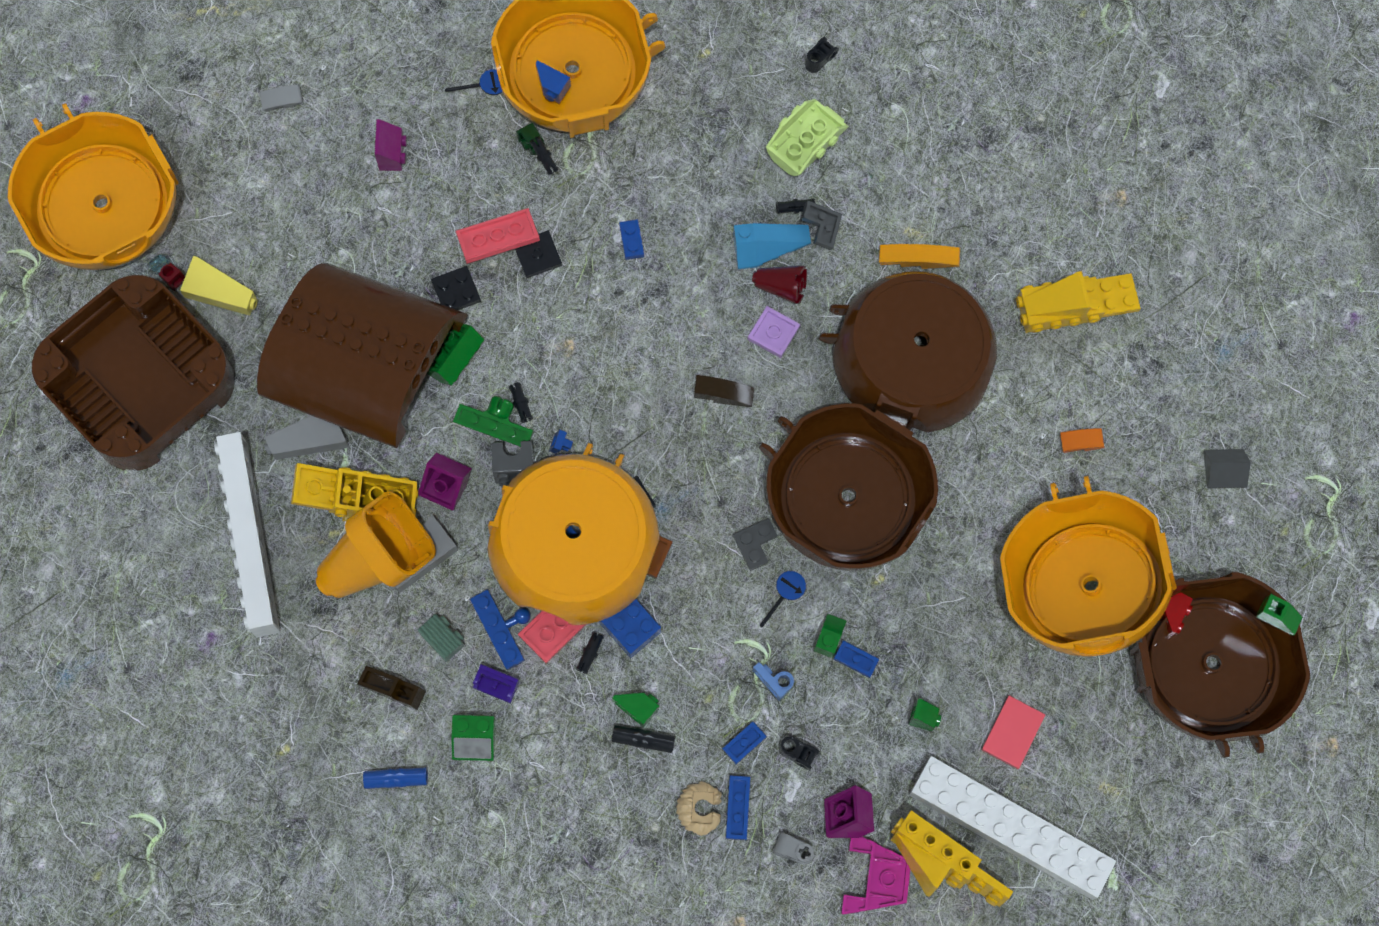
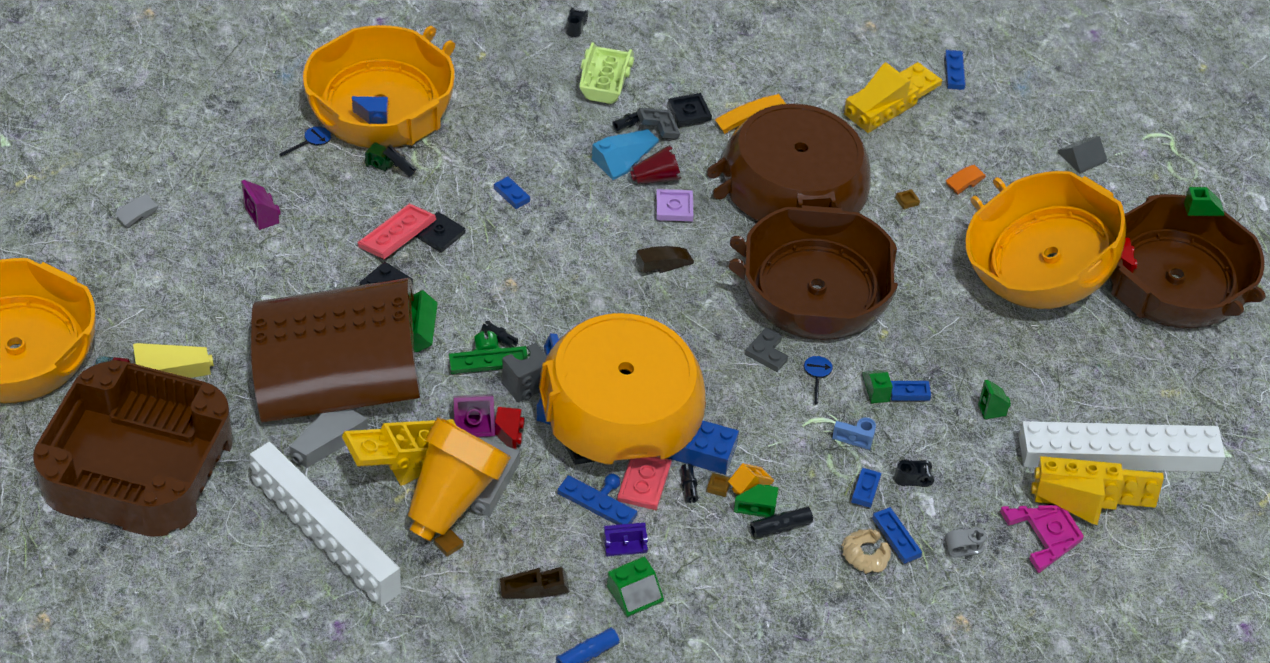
camera: 30 degrees left, 25 degrees down
sand green brick [418,614,464,662] -> none
magenta slope [824,785,874,838] -> none
coral tile [981,696,1045,769] -> none
none -> pearl gold tile [434,529,464,557]
none -> red slope [495,407,525,450]
none -> black plate [668,93,712,127]
none -> pearl gold tile [706,473,730,497]
none -> light orange slope [728,463,775,495]
none -> pearl gold tile [895,189,920,210]
none -> blue plate [945,50,965,90]

